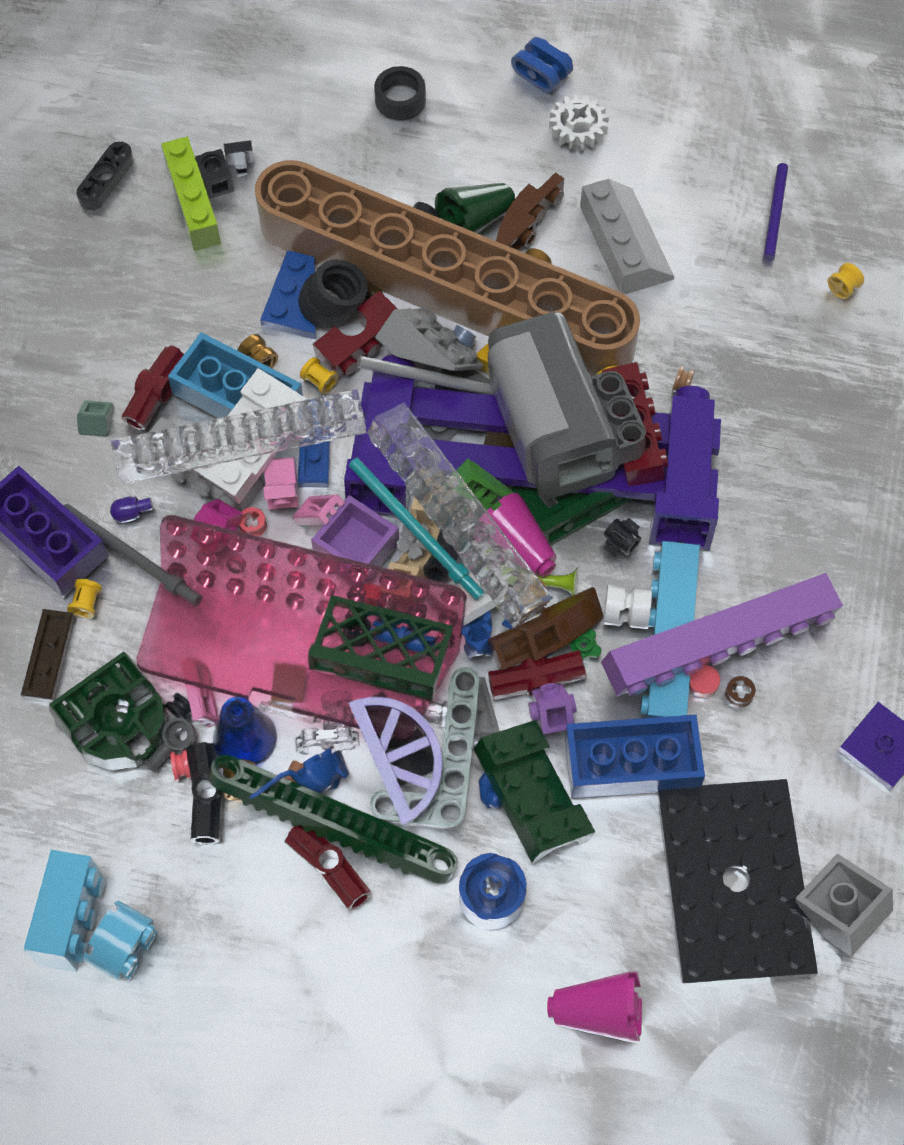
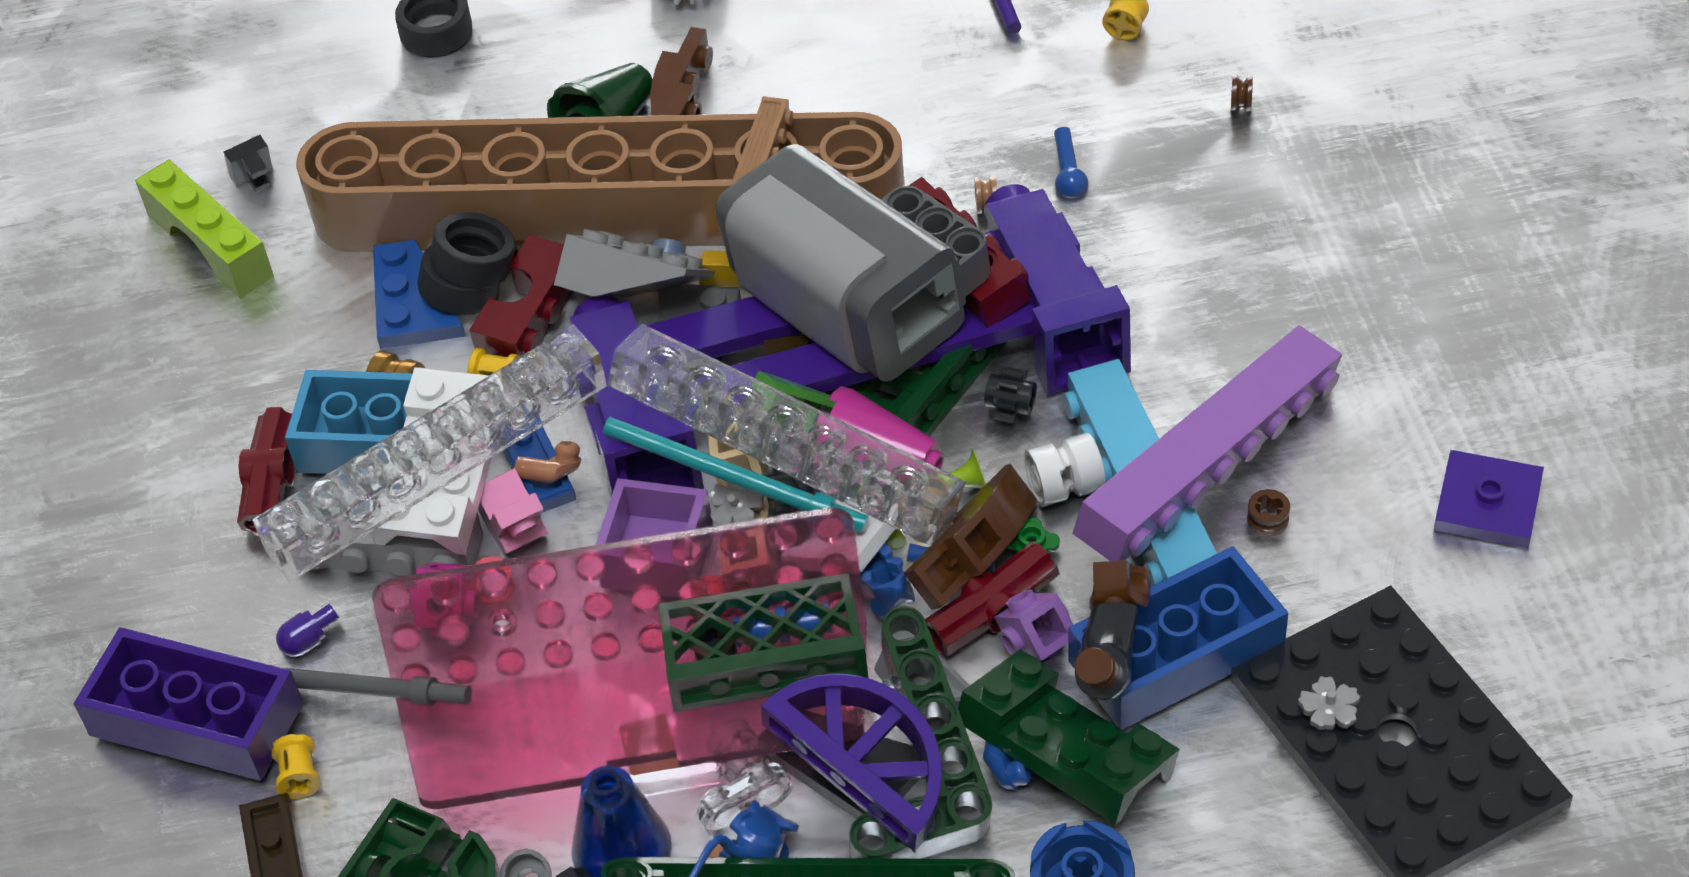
camera: 20 degrees left, 15 degrees down
black beam [76,141,134,211] -> none
sand green slope [77,400,114,436] -> none
black bush [165,693,191,721] -> none
bright pink tile [181,659,219,728] -> none
black brick [195,149,235,199] -> none
bright pink tile [292,495,345,525] -> none
light grey bar [357,356,494,395] -> none
light grey slope [580,179,674,294] -> none
coral tile [689,664,720,698] -> none
light grey slope [795,853,893,957] -> none
none -> nougat arm [514,441,582,483]
none -> medium nougat piece [730,96,793,186]
none -> blue bar [1054,127,1088,198]
none -> piece [1075,560,1151,701]
none -> reddish brown bush [1230,74,1253,112]
none -> light grey plant [1298,676,1360,730]

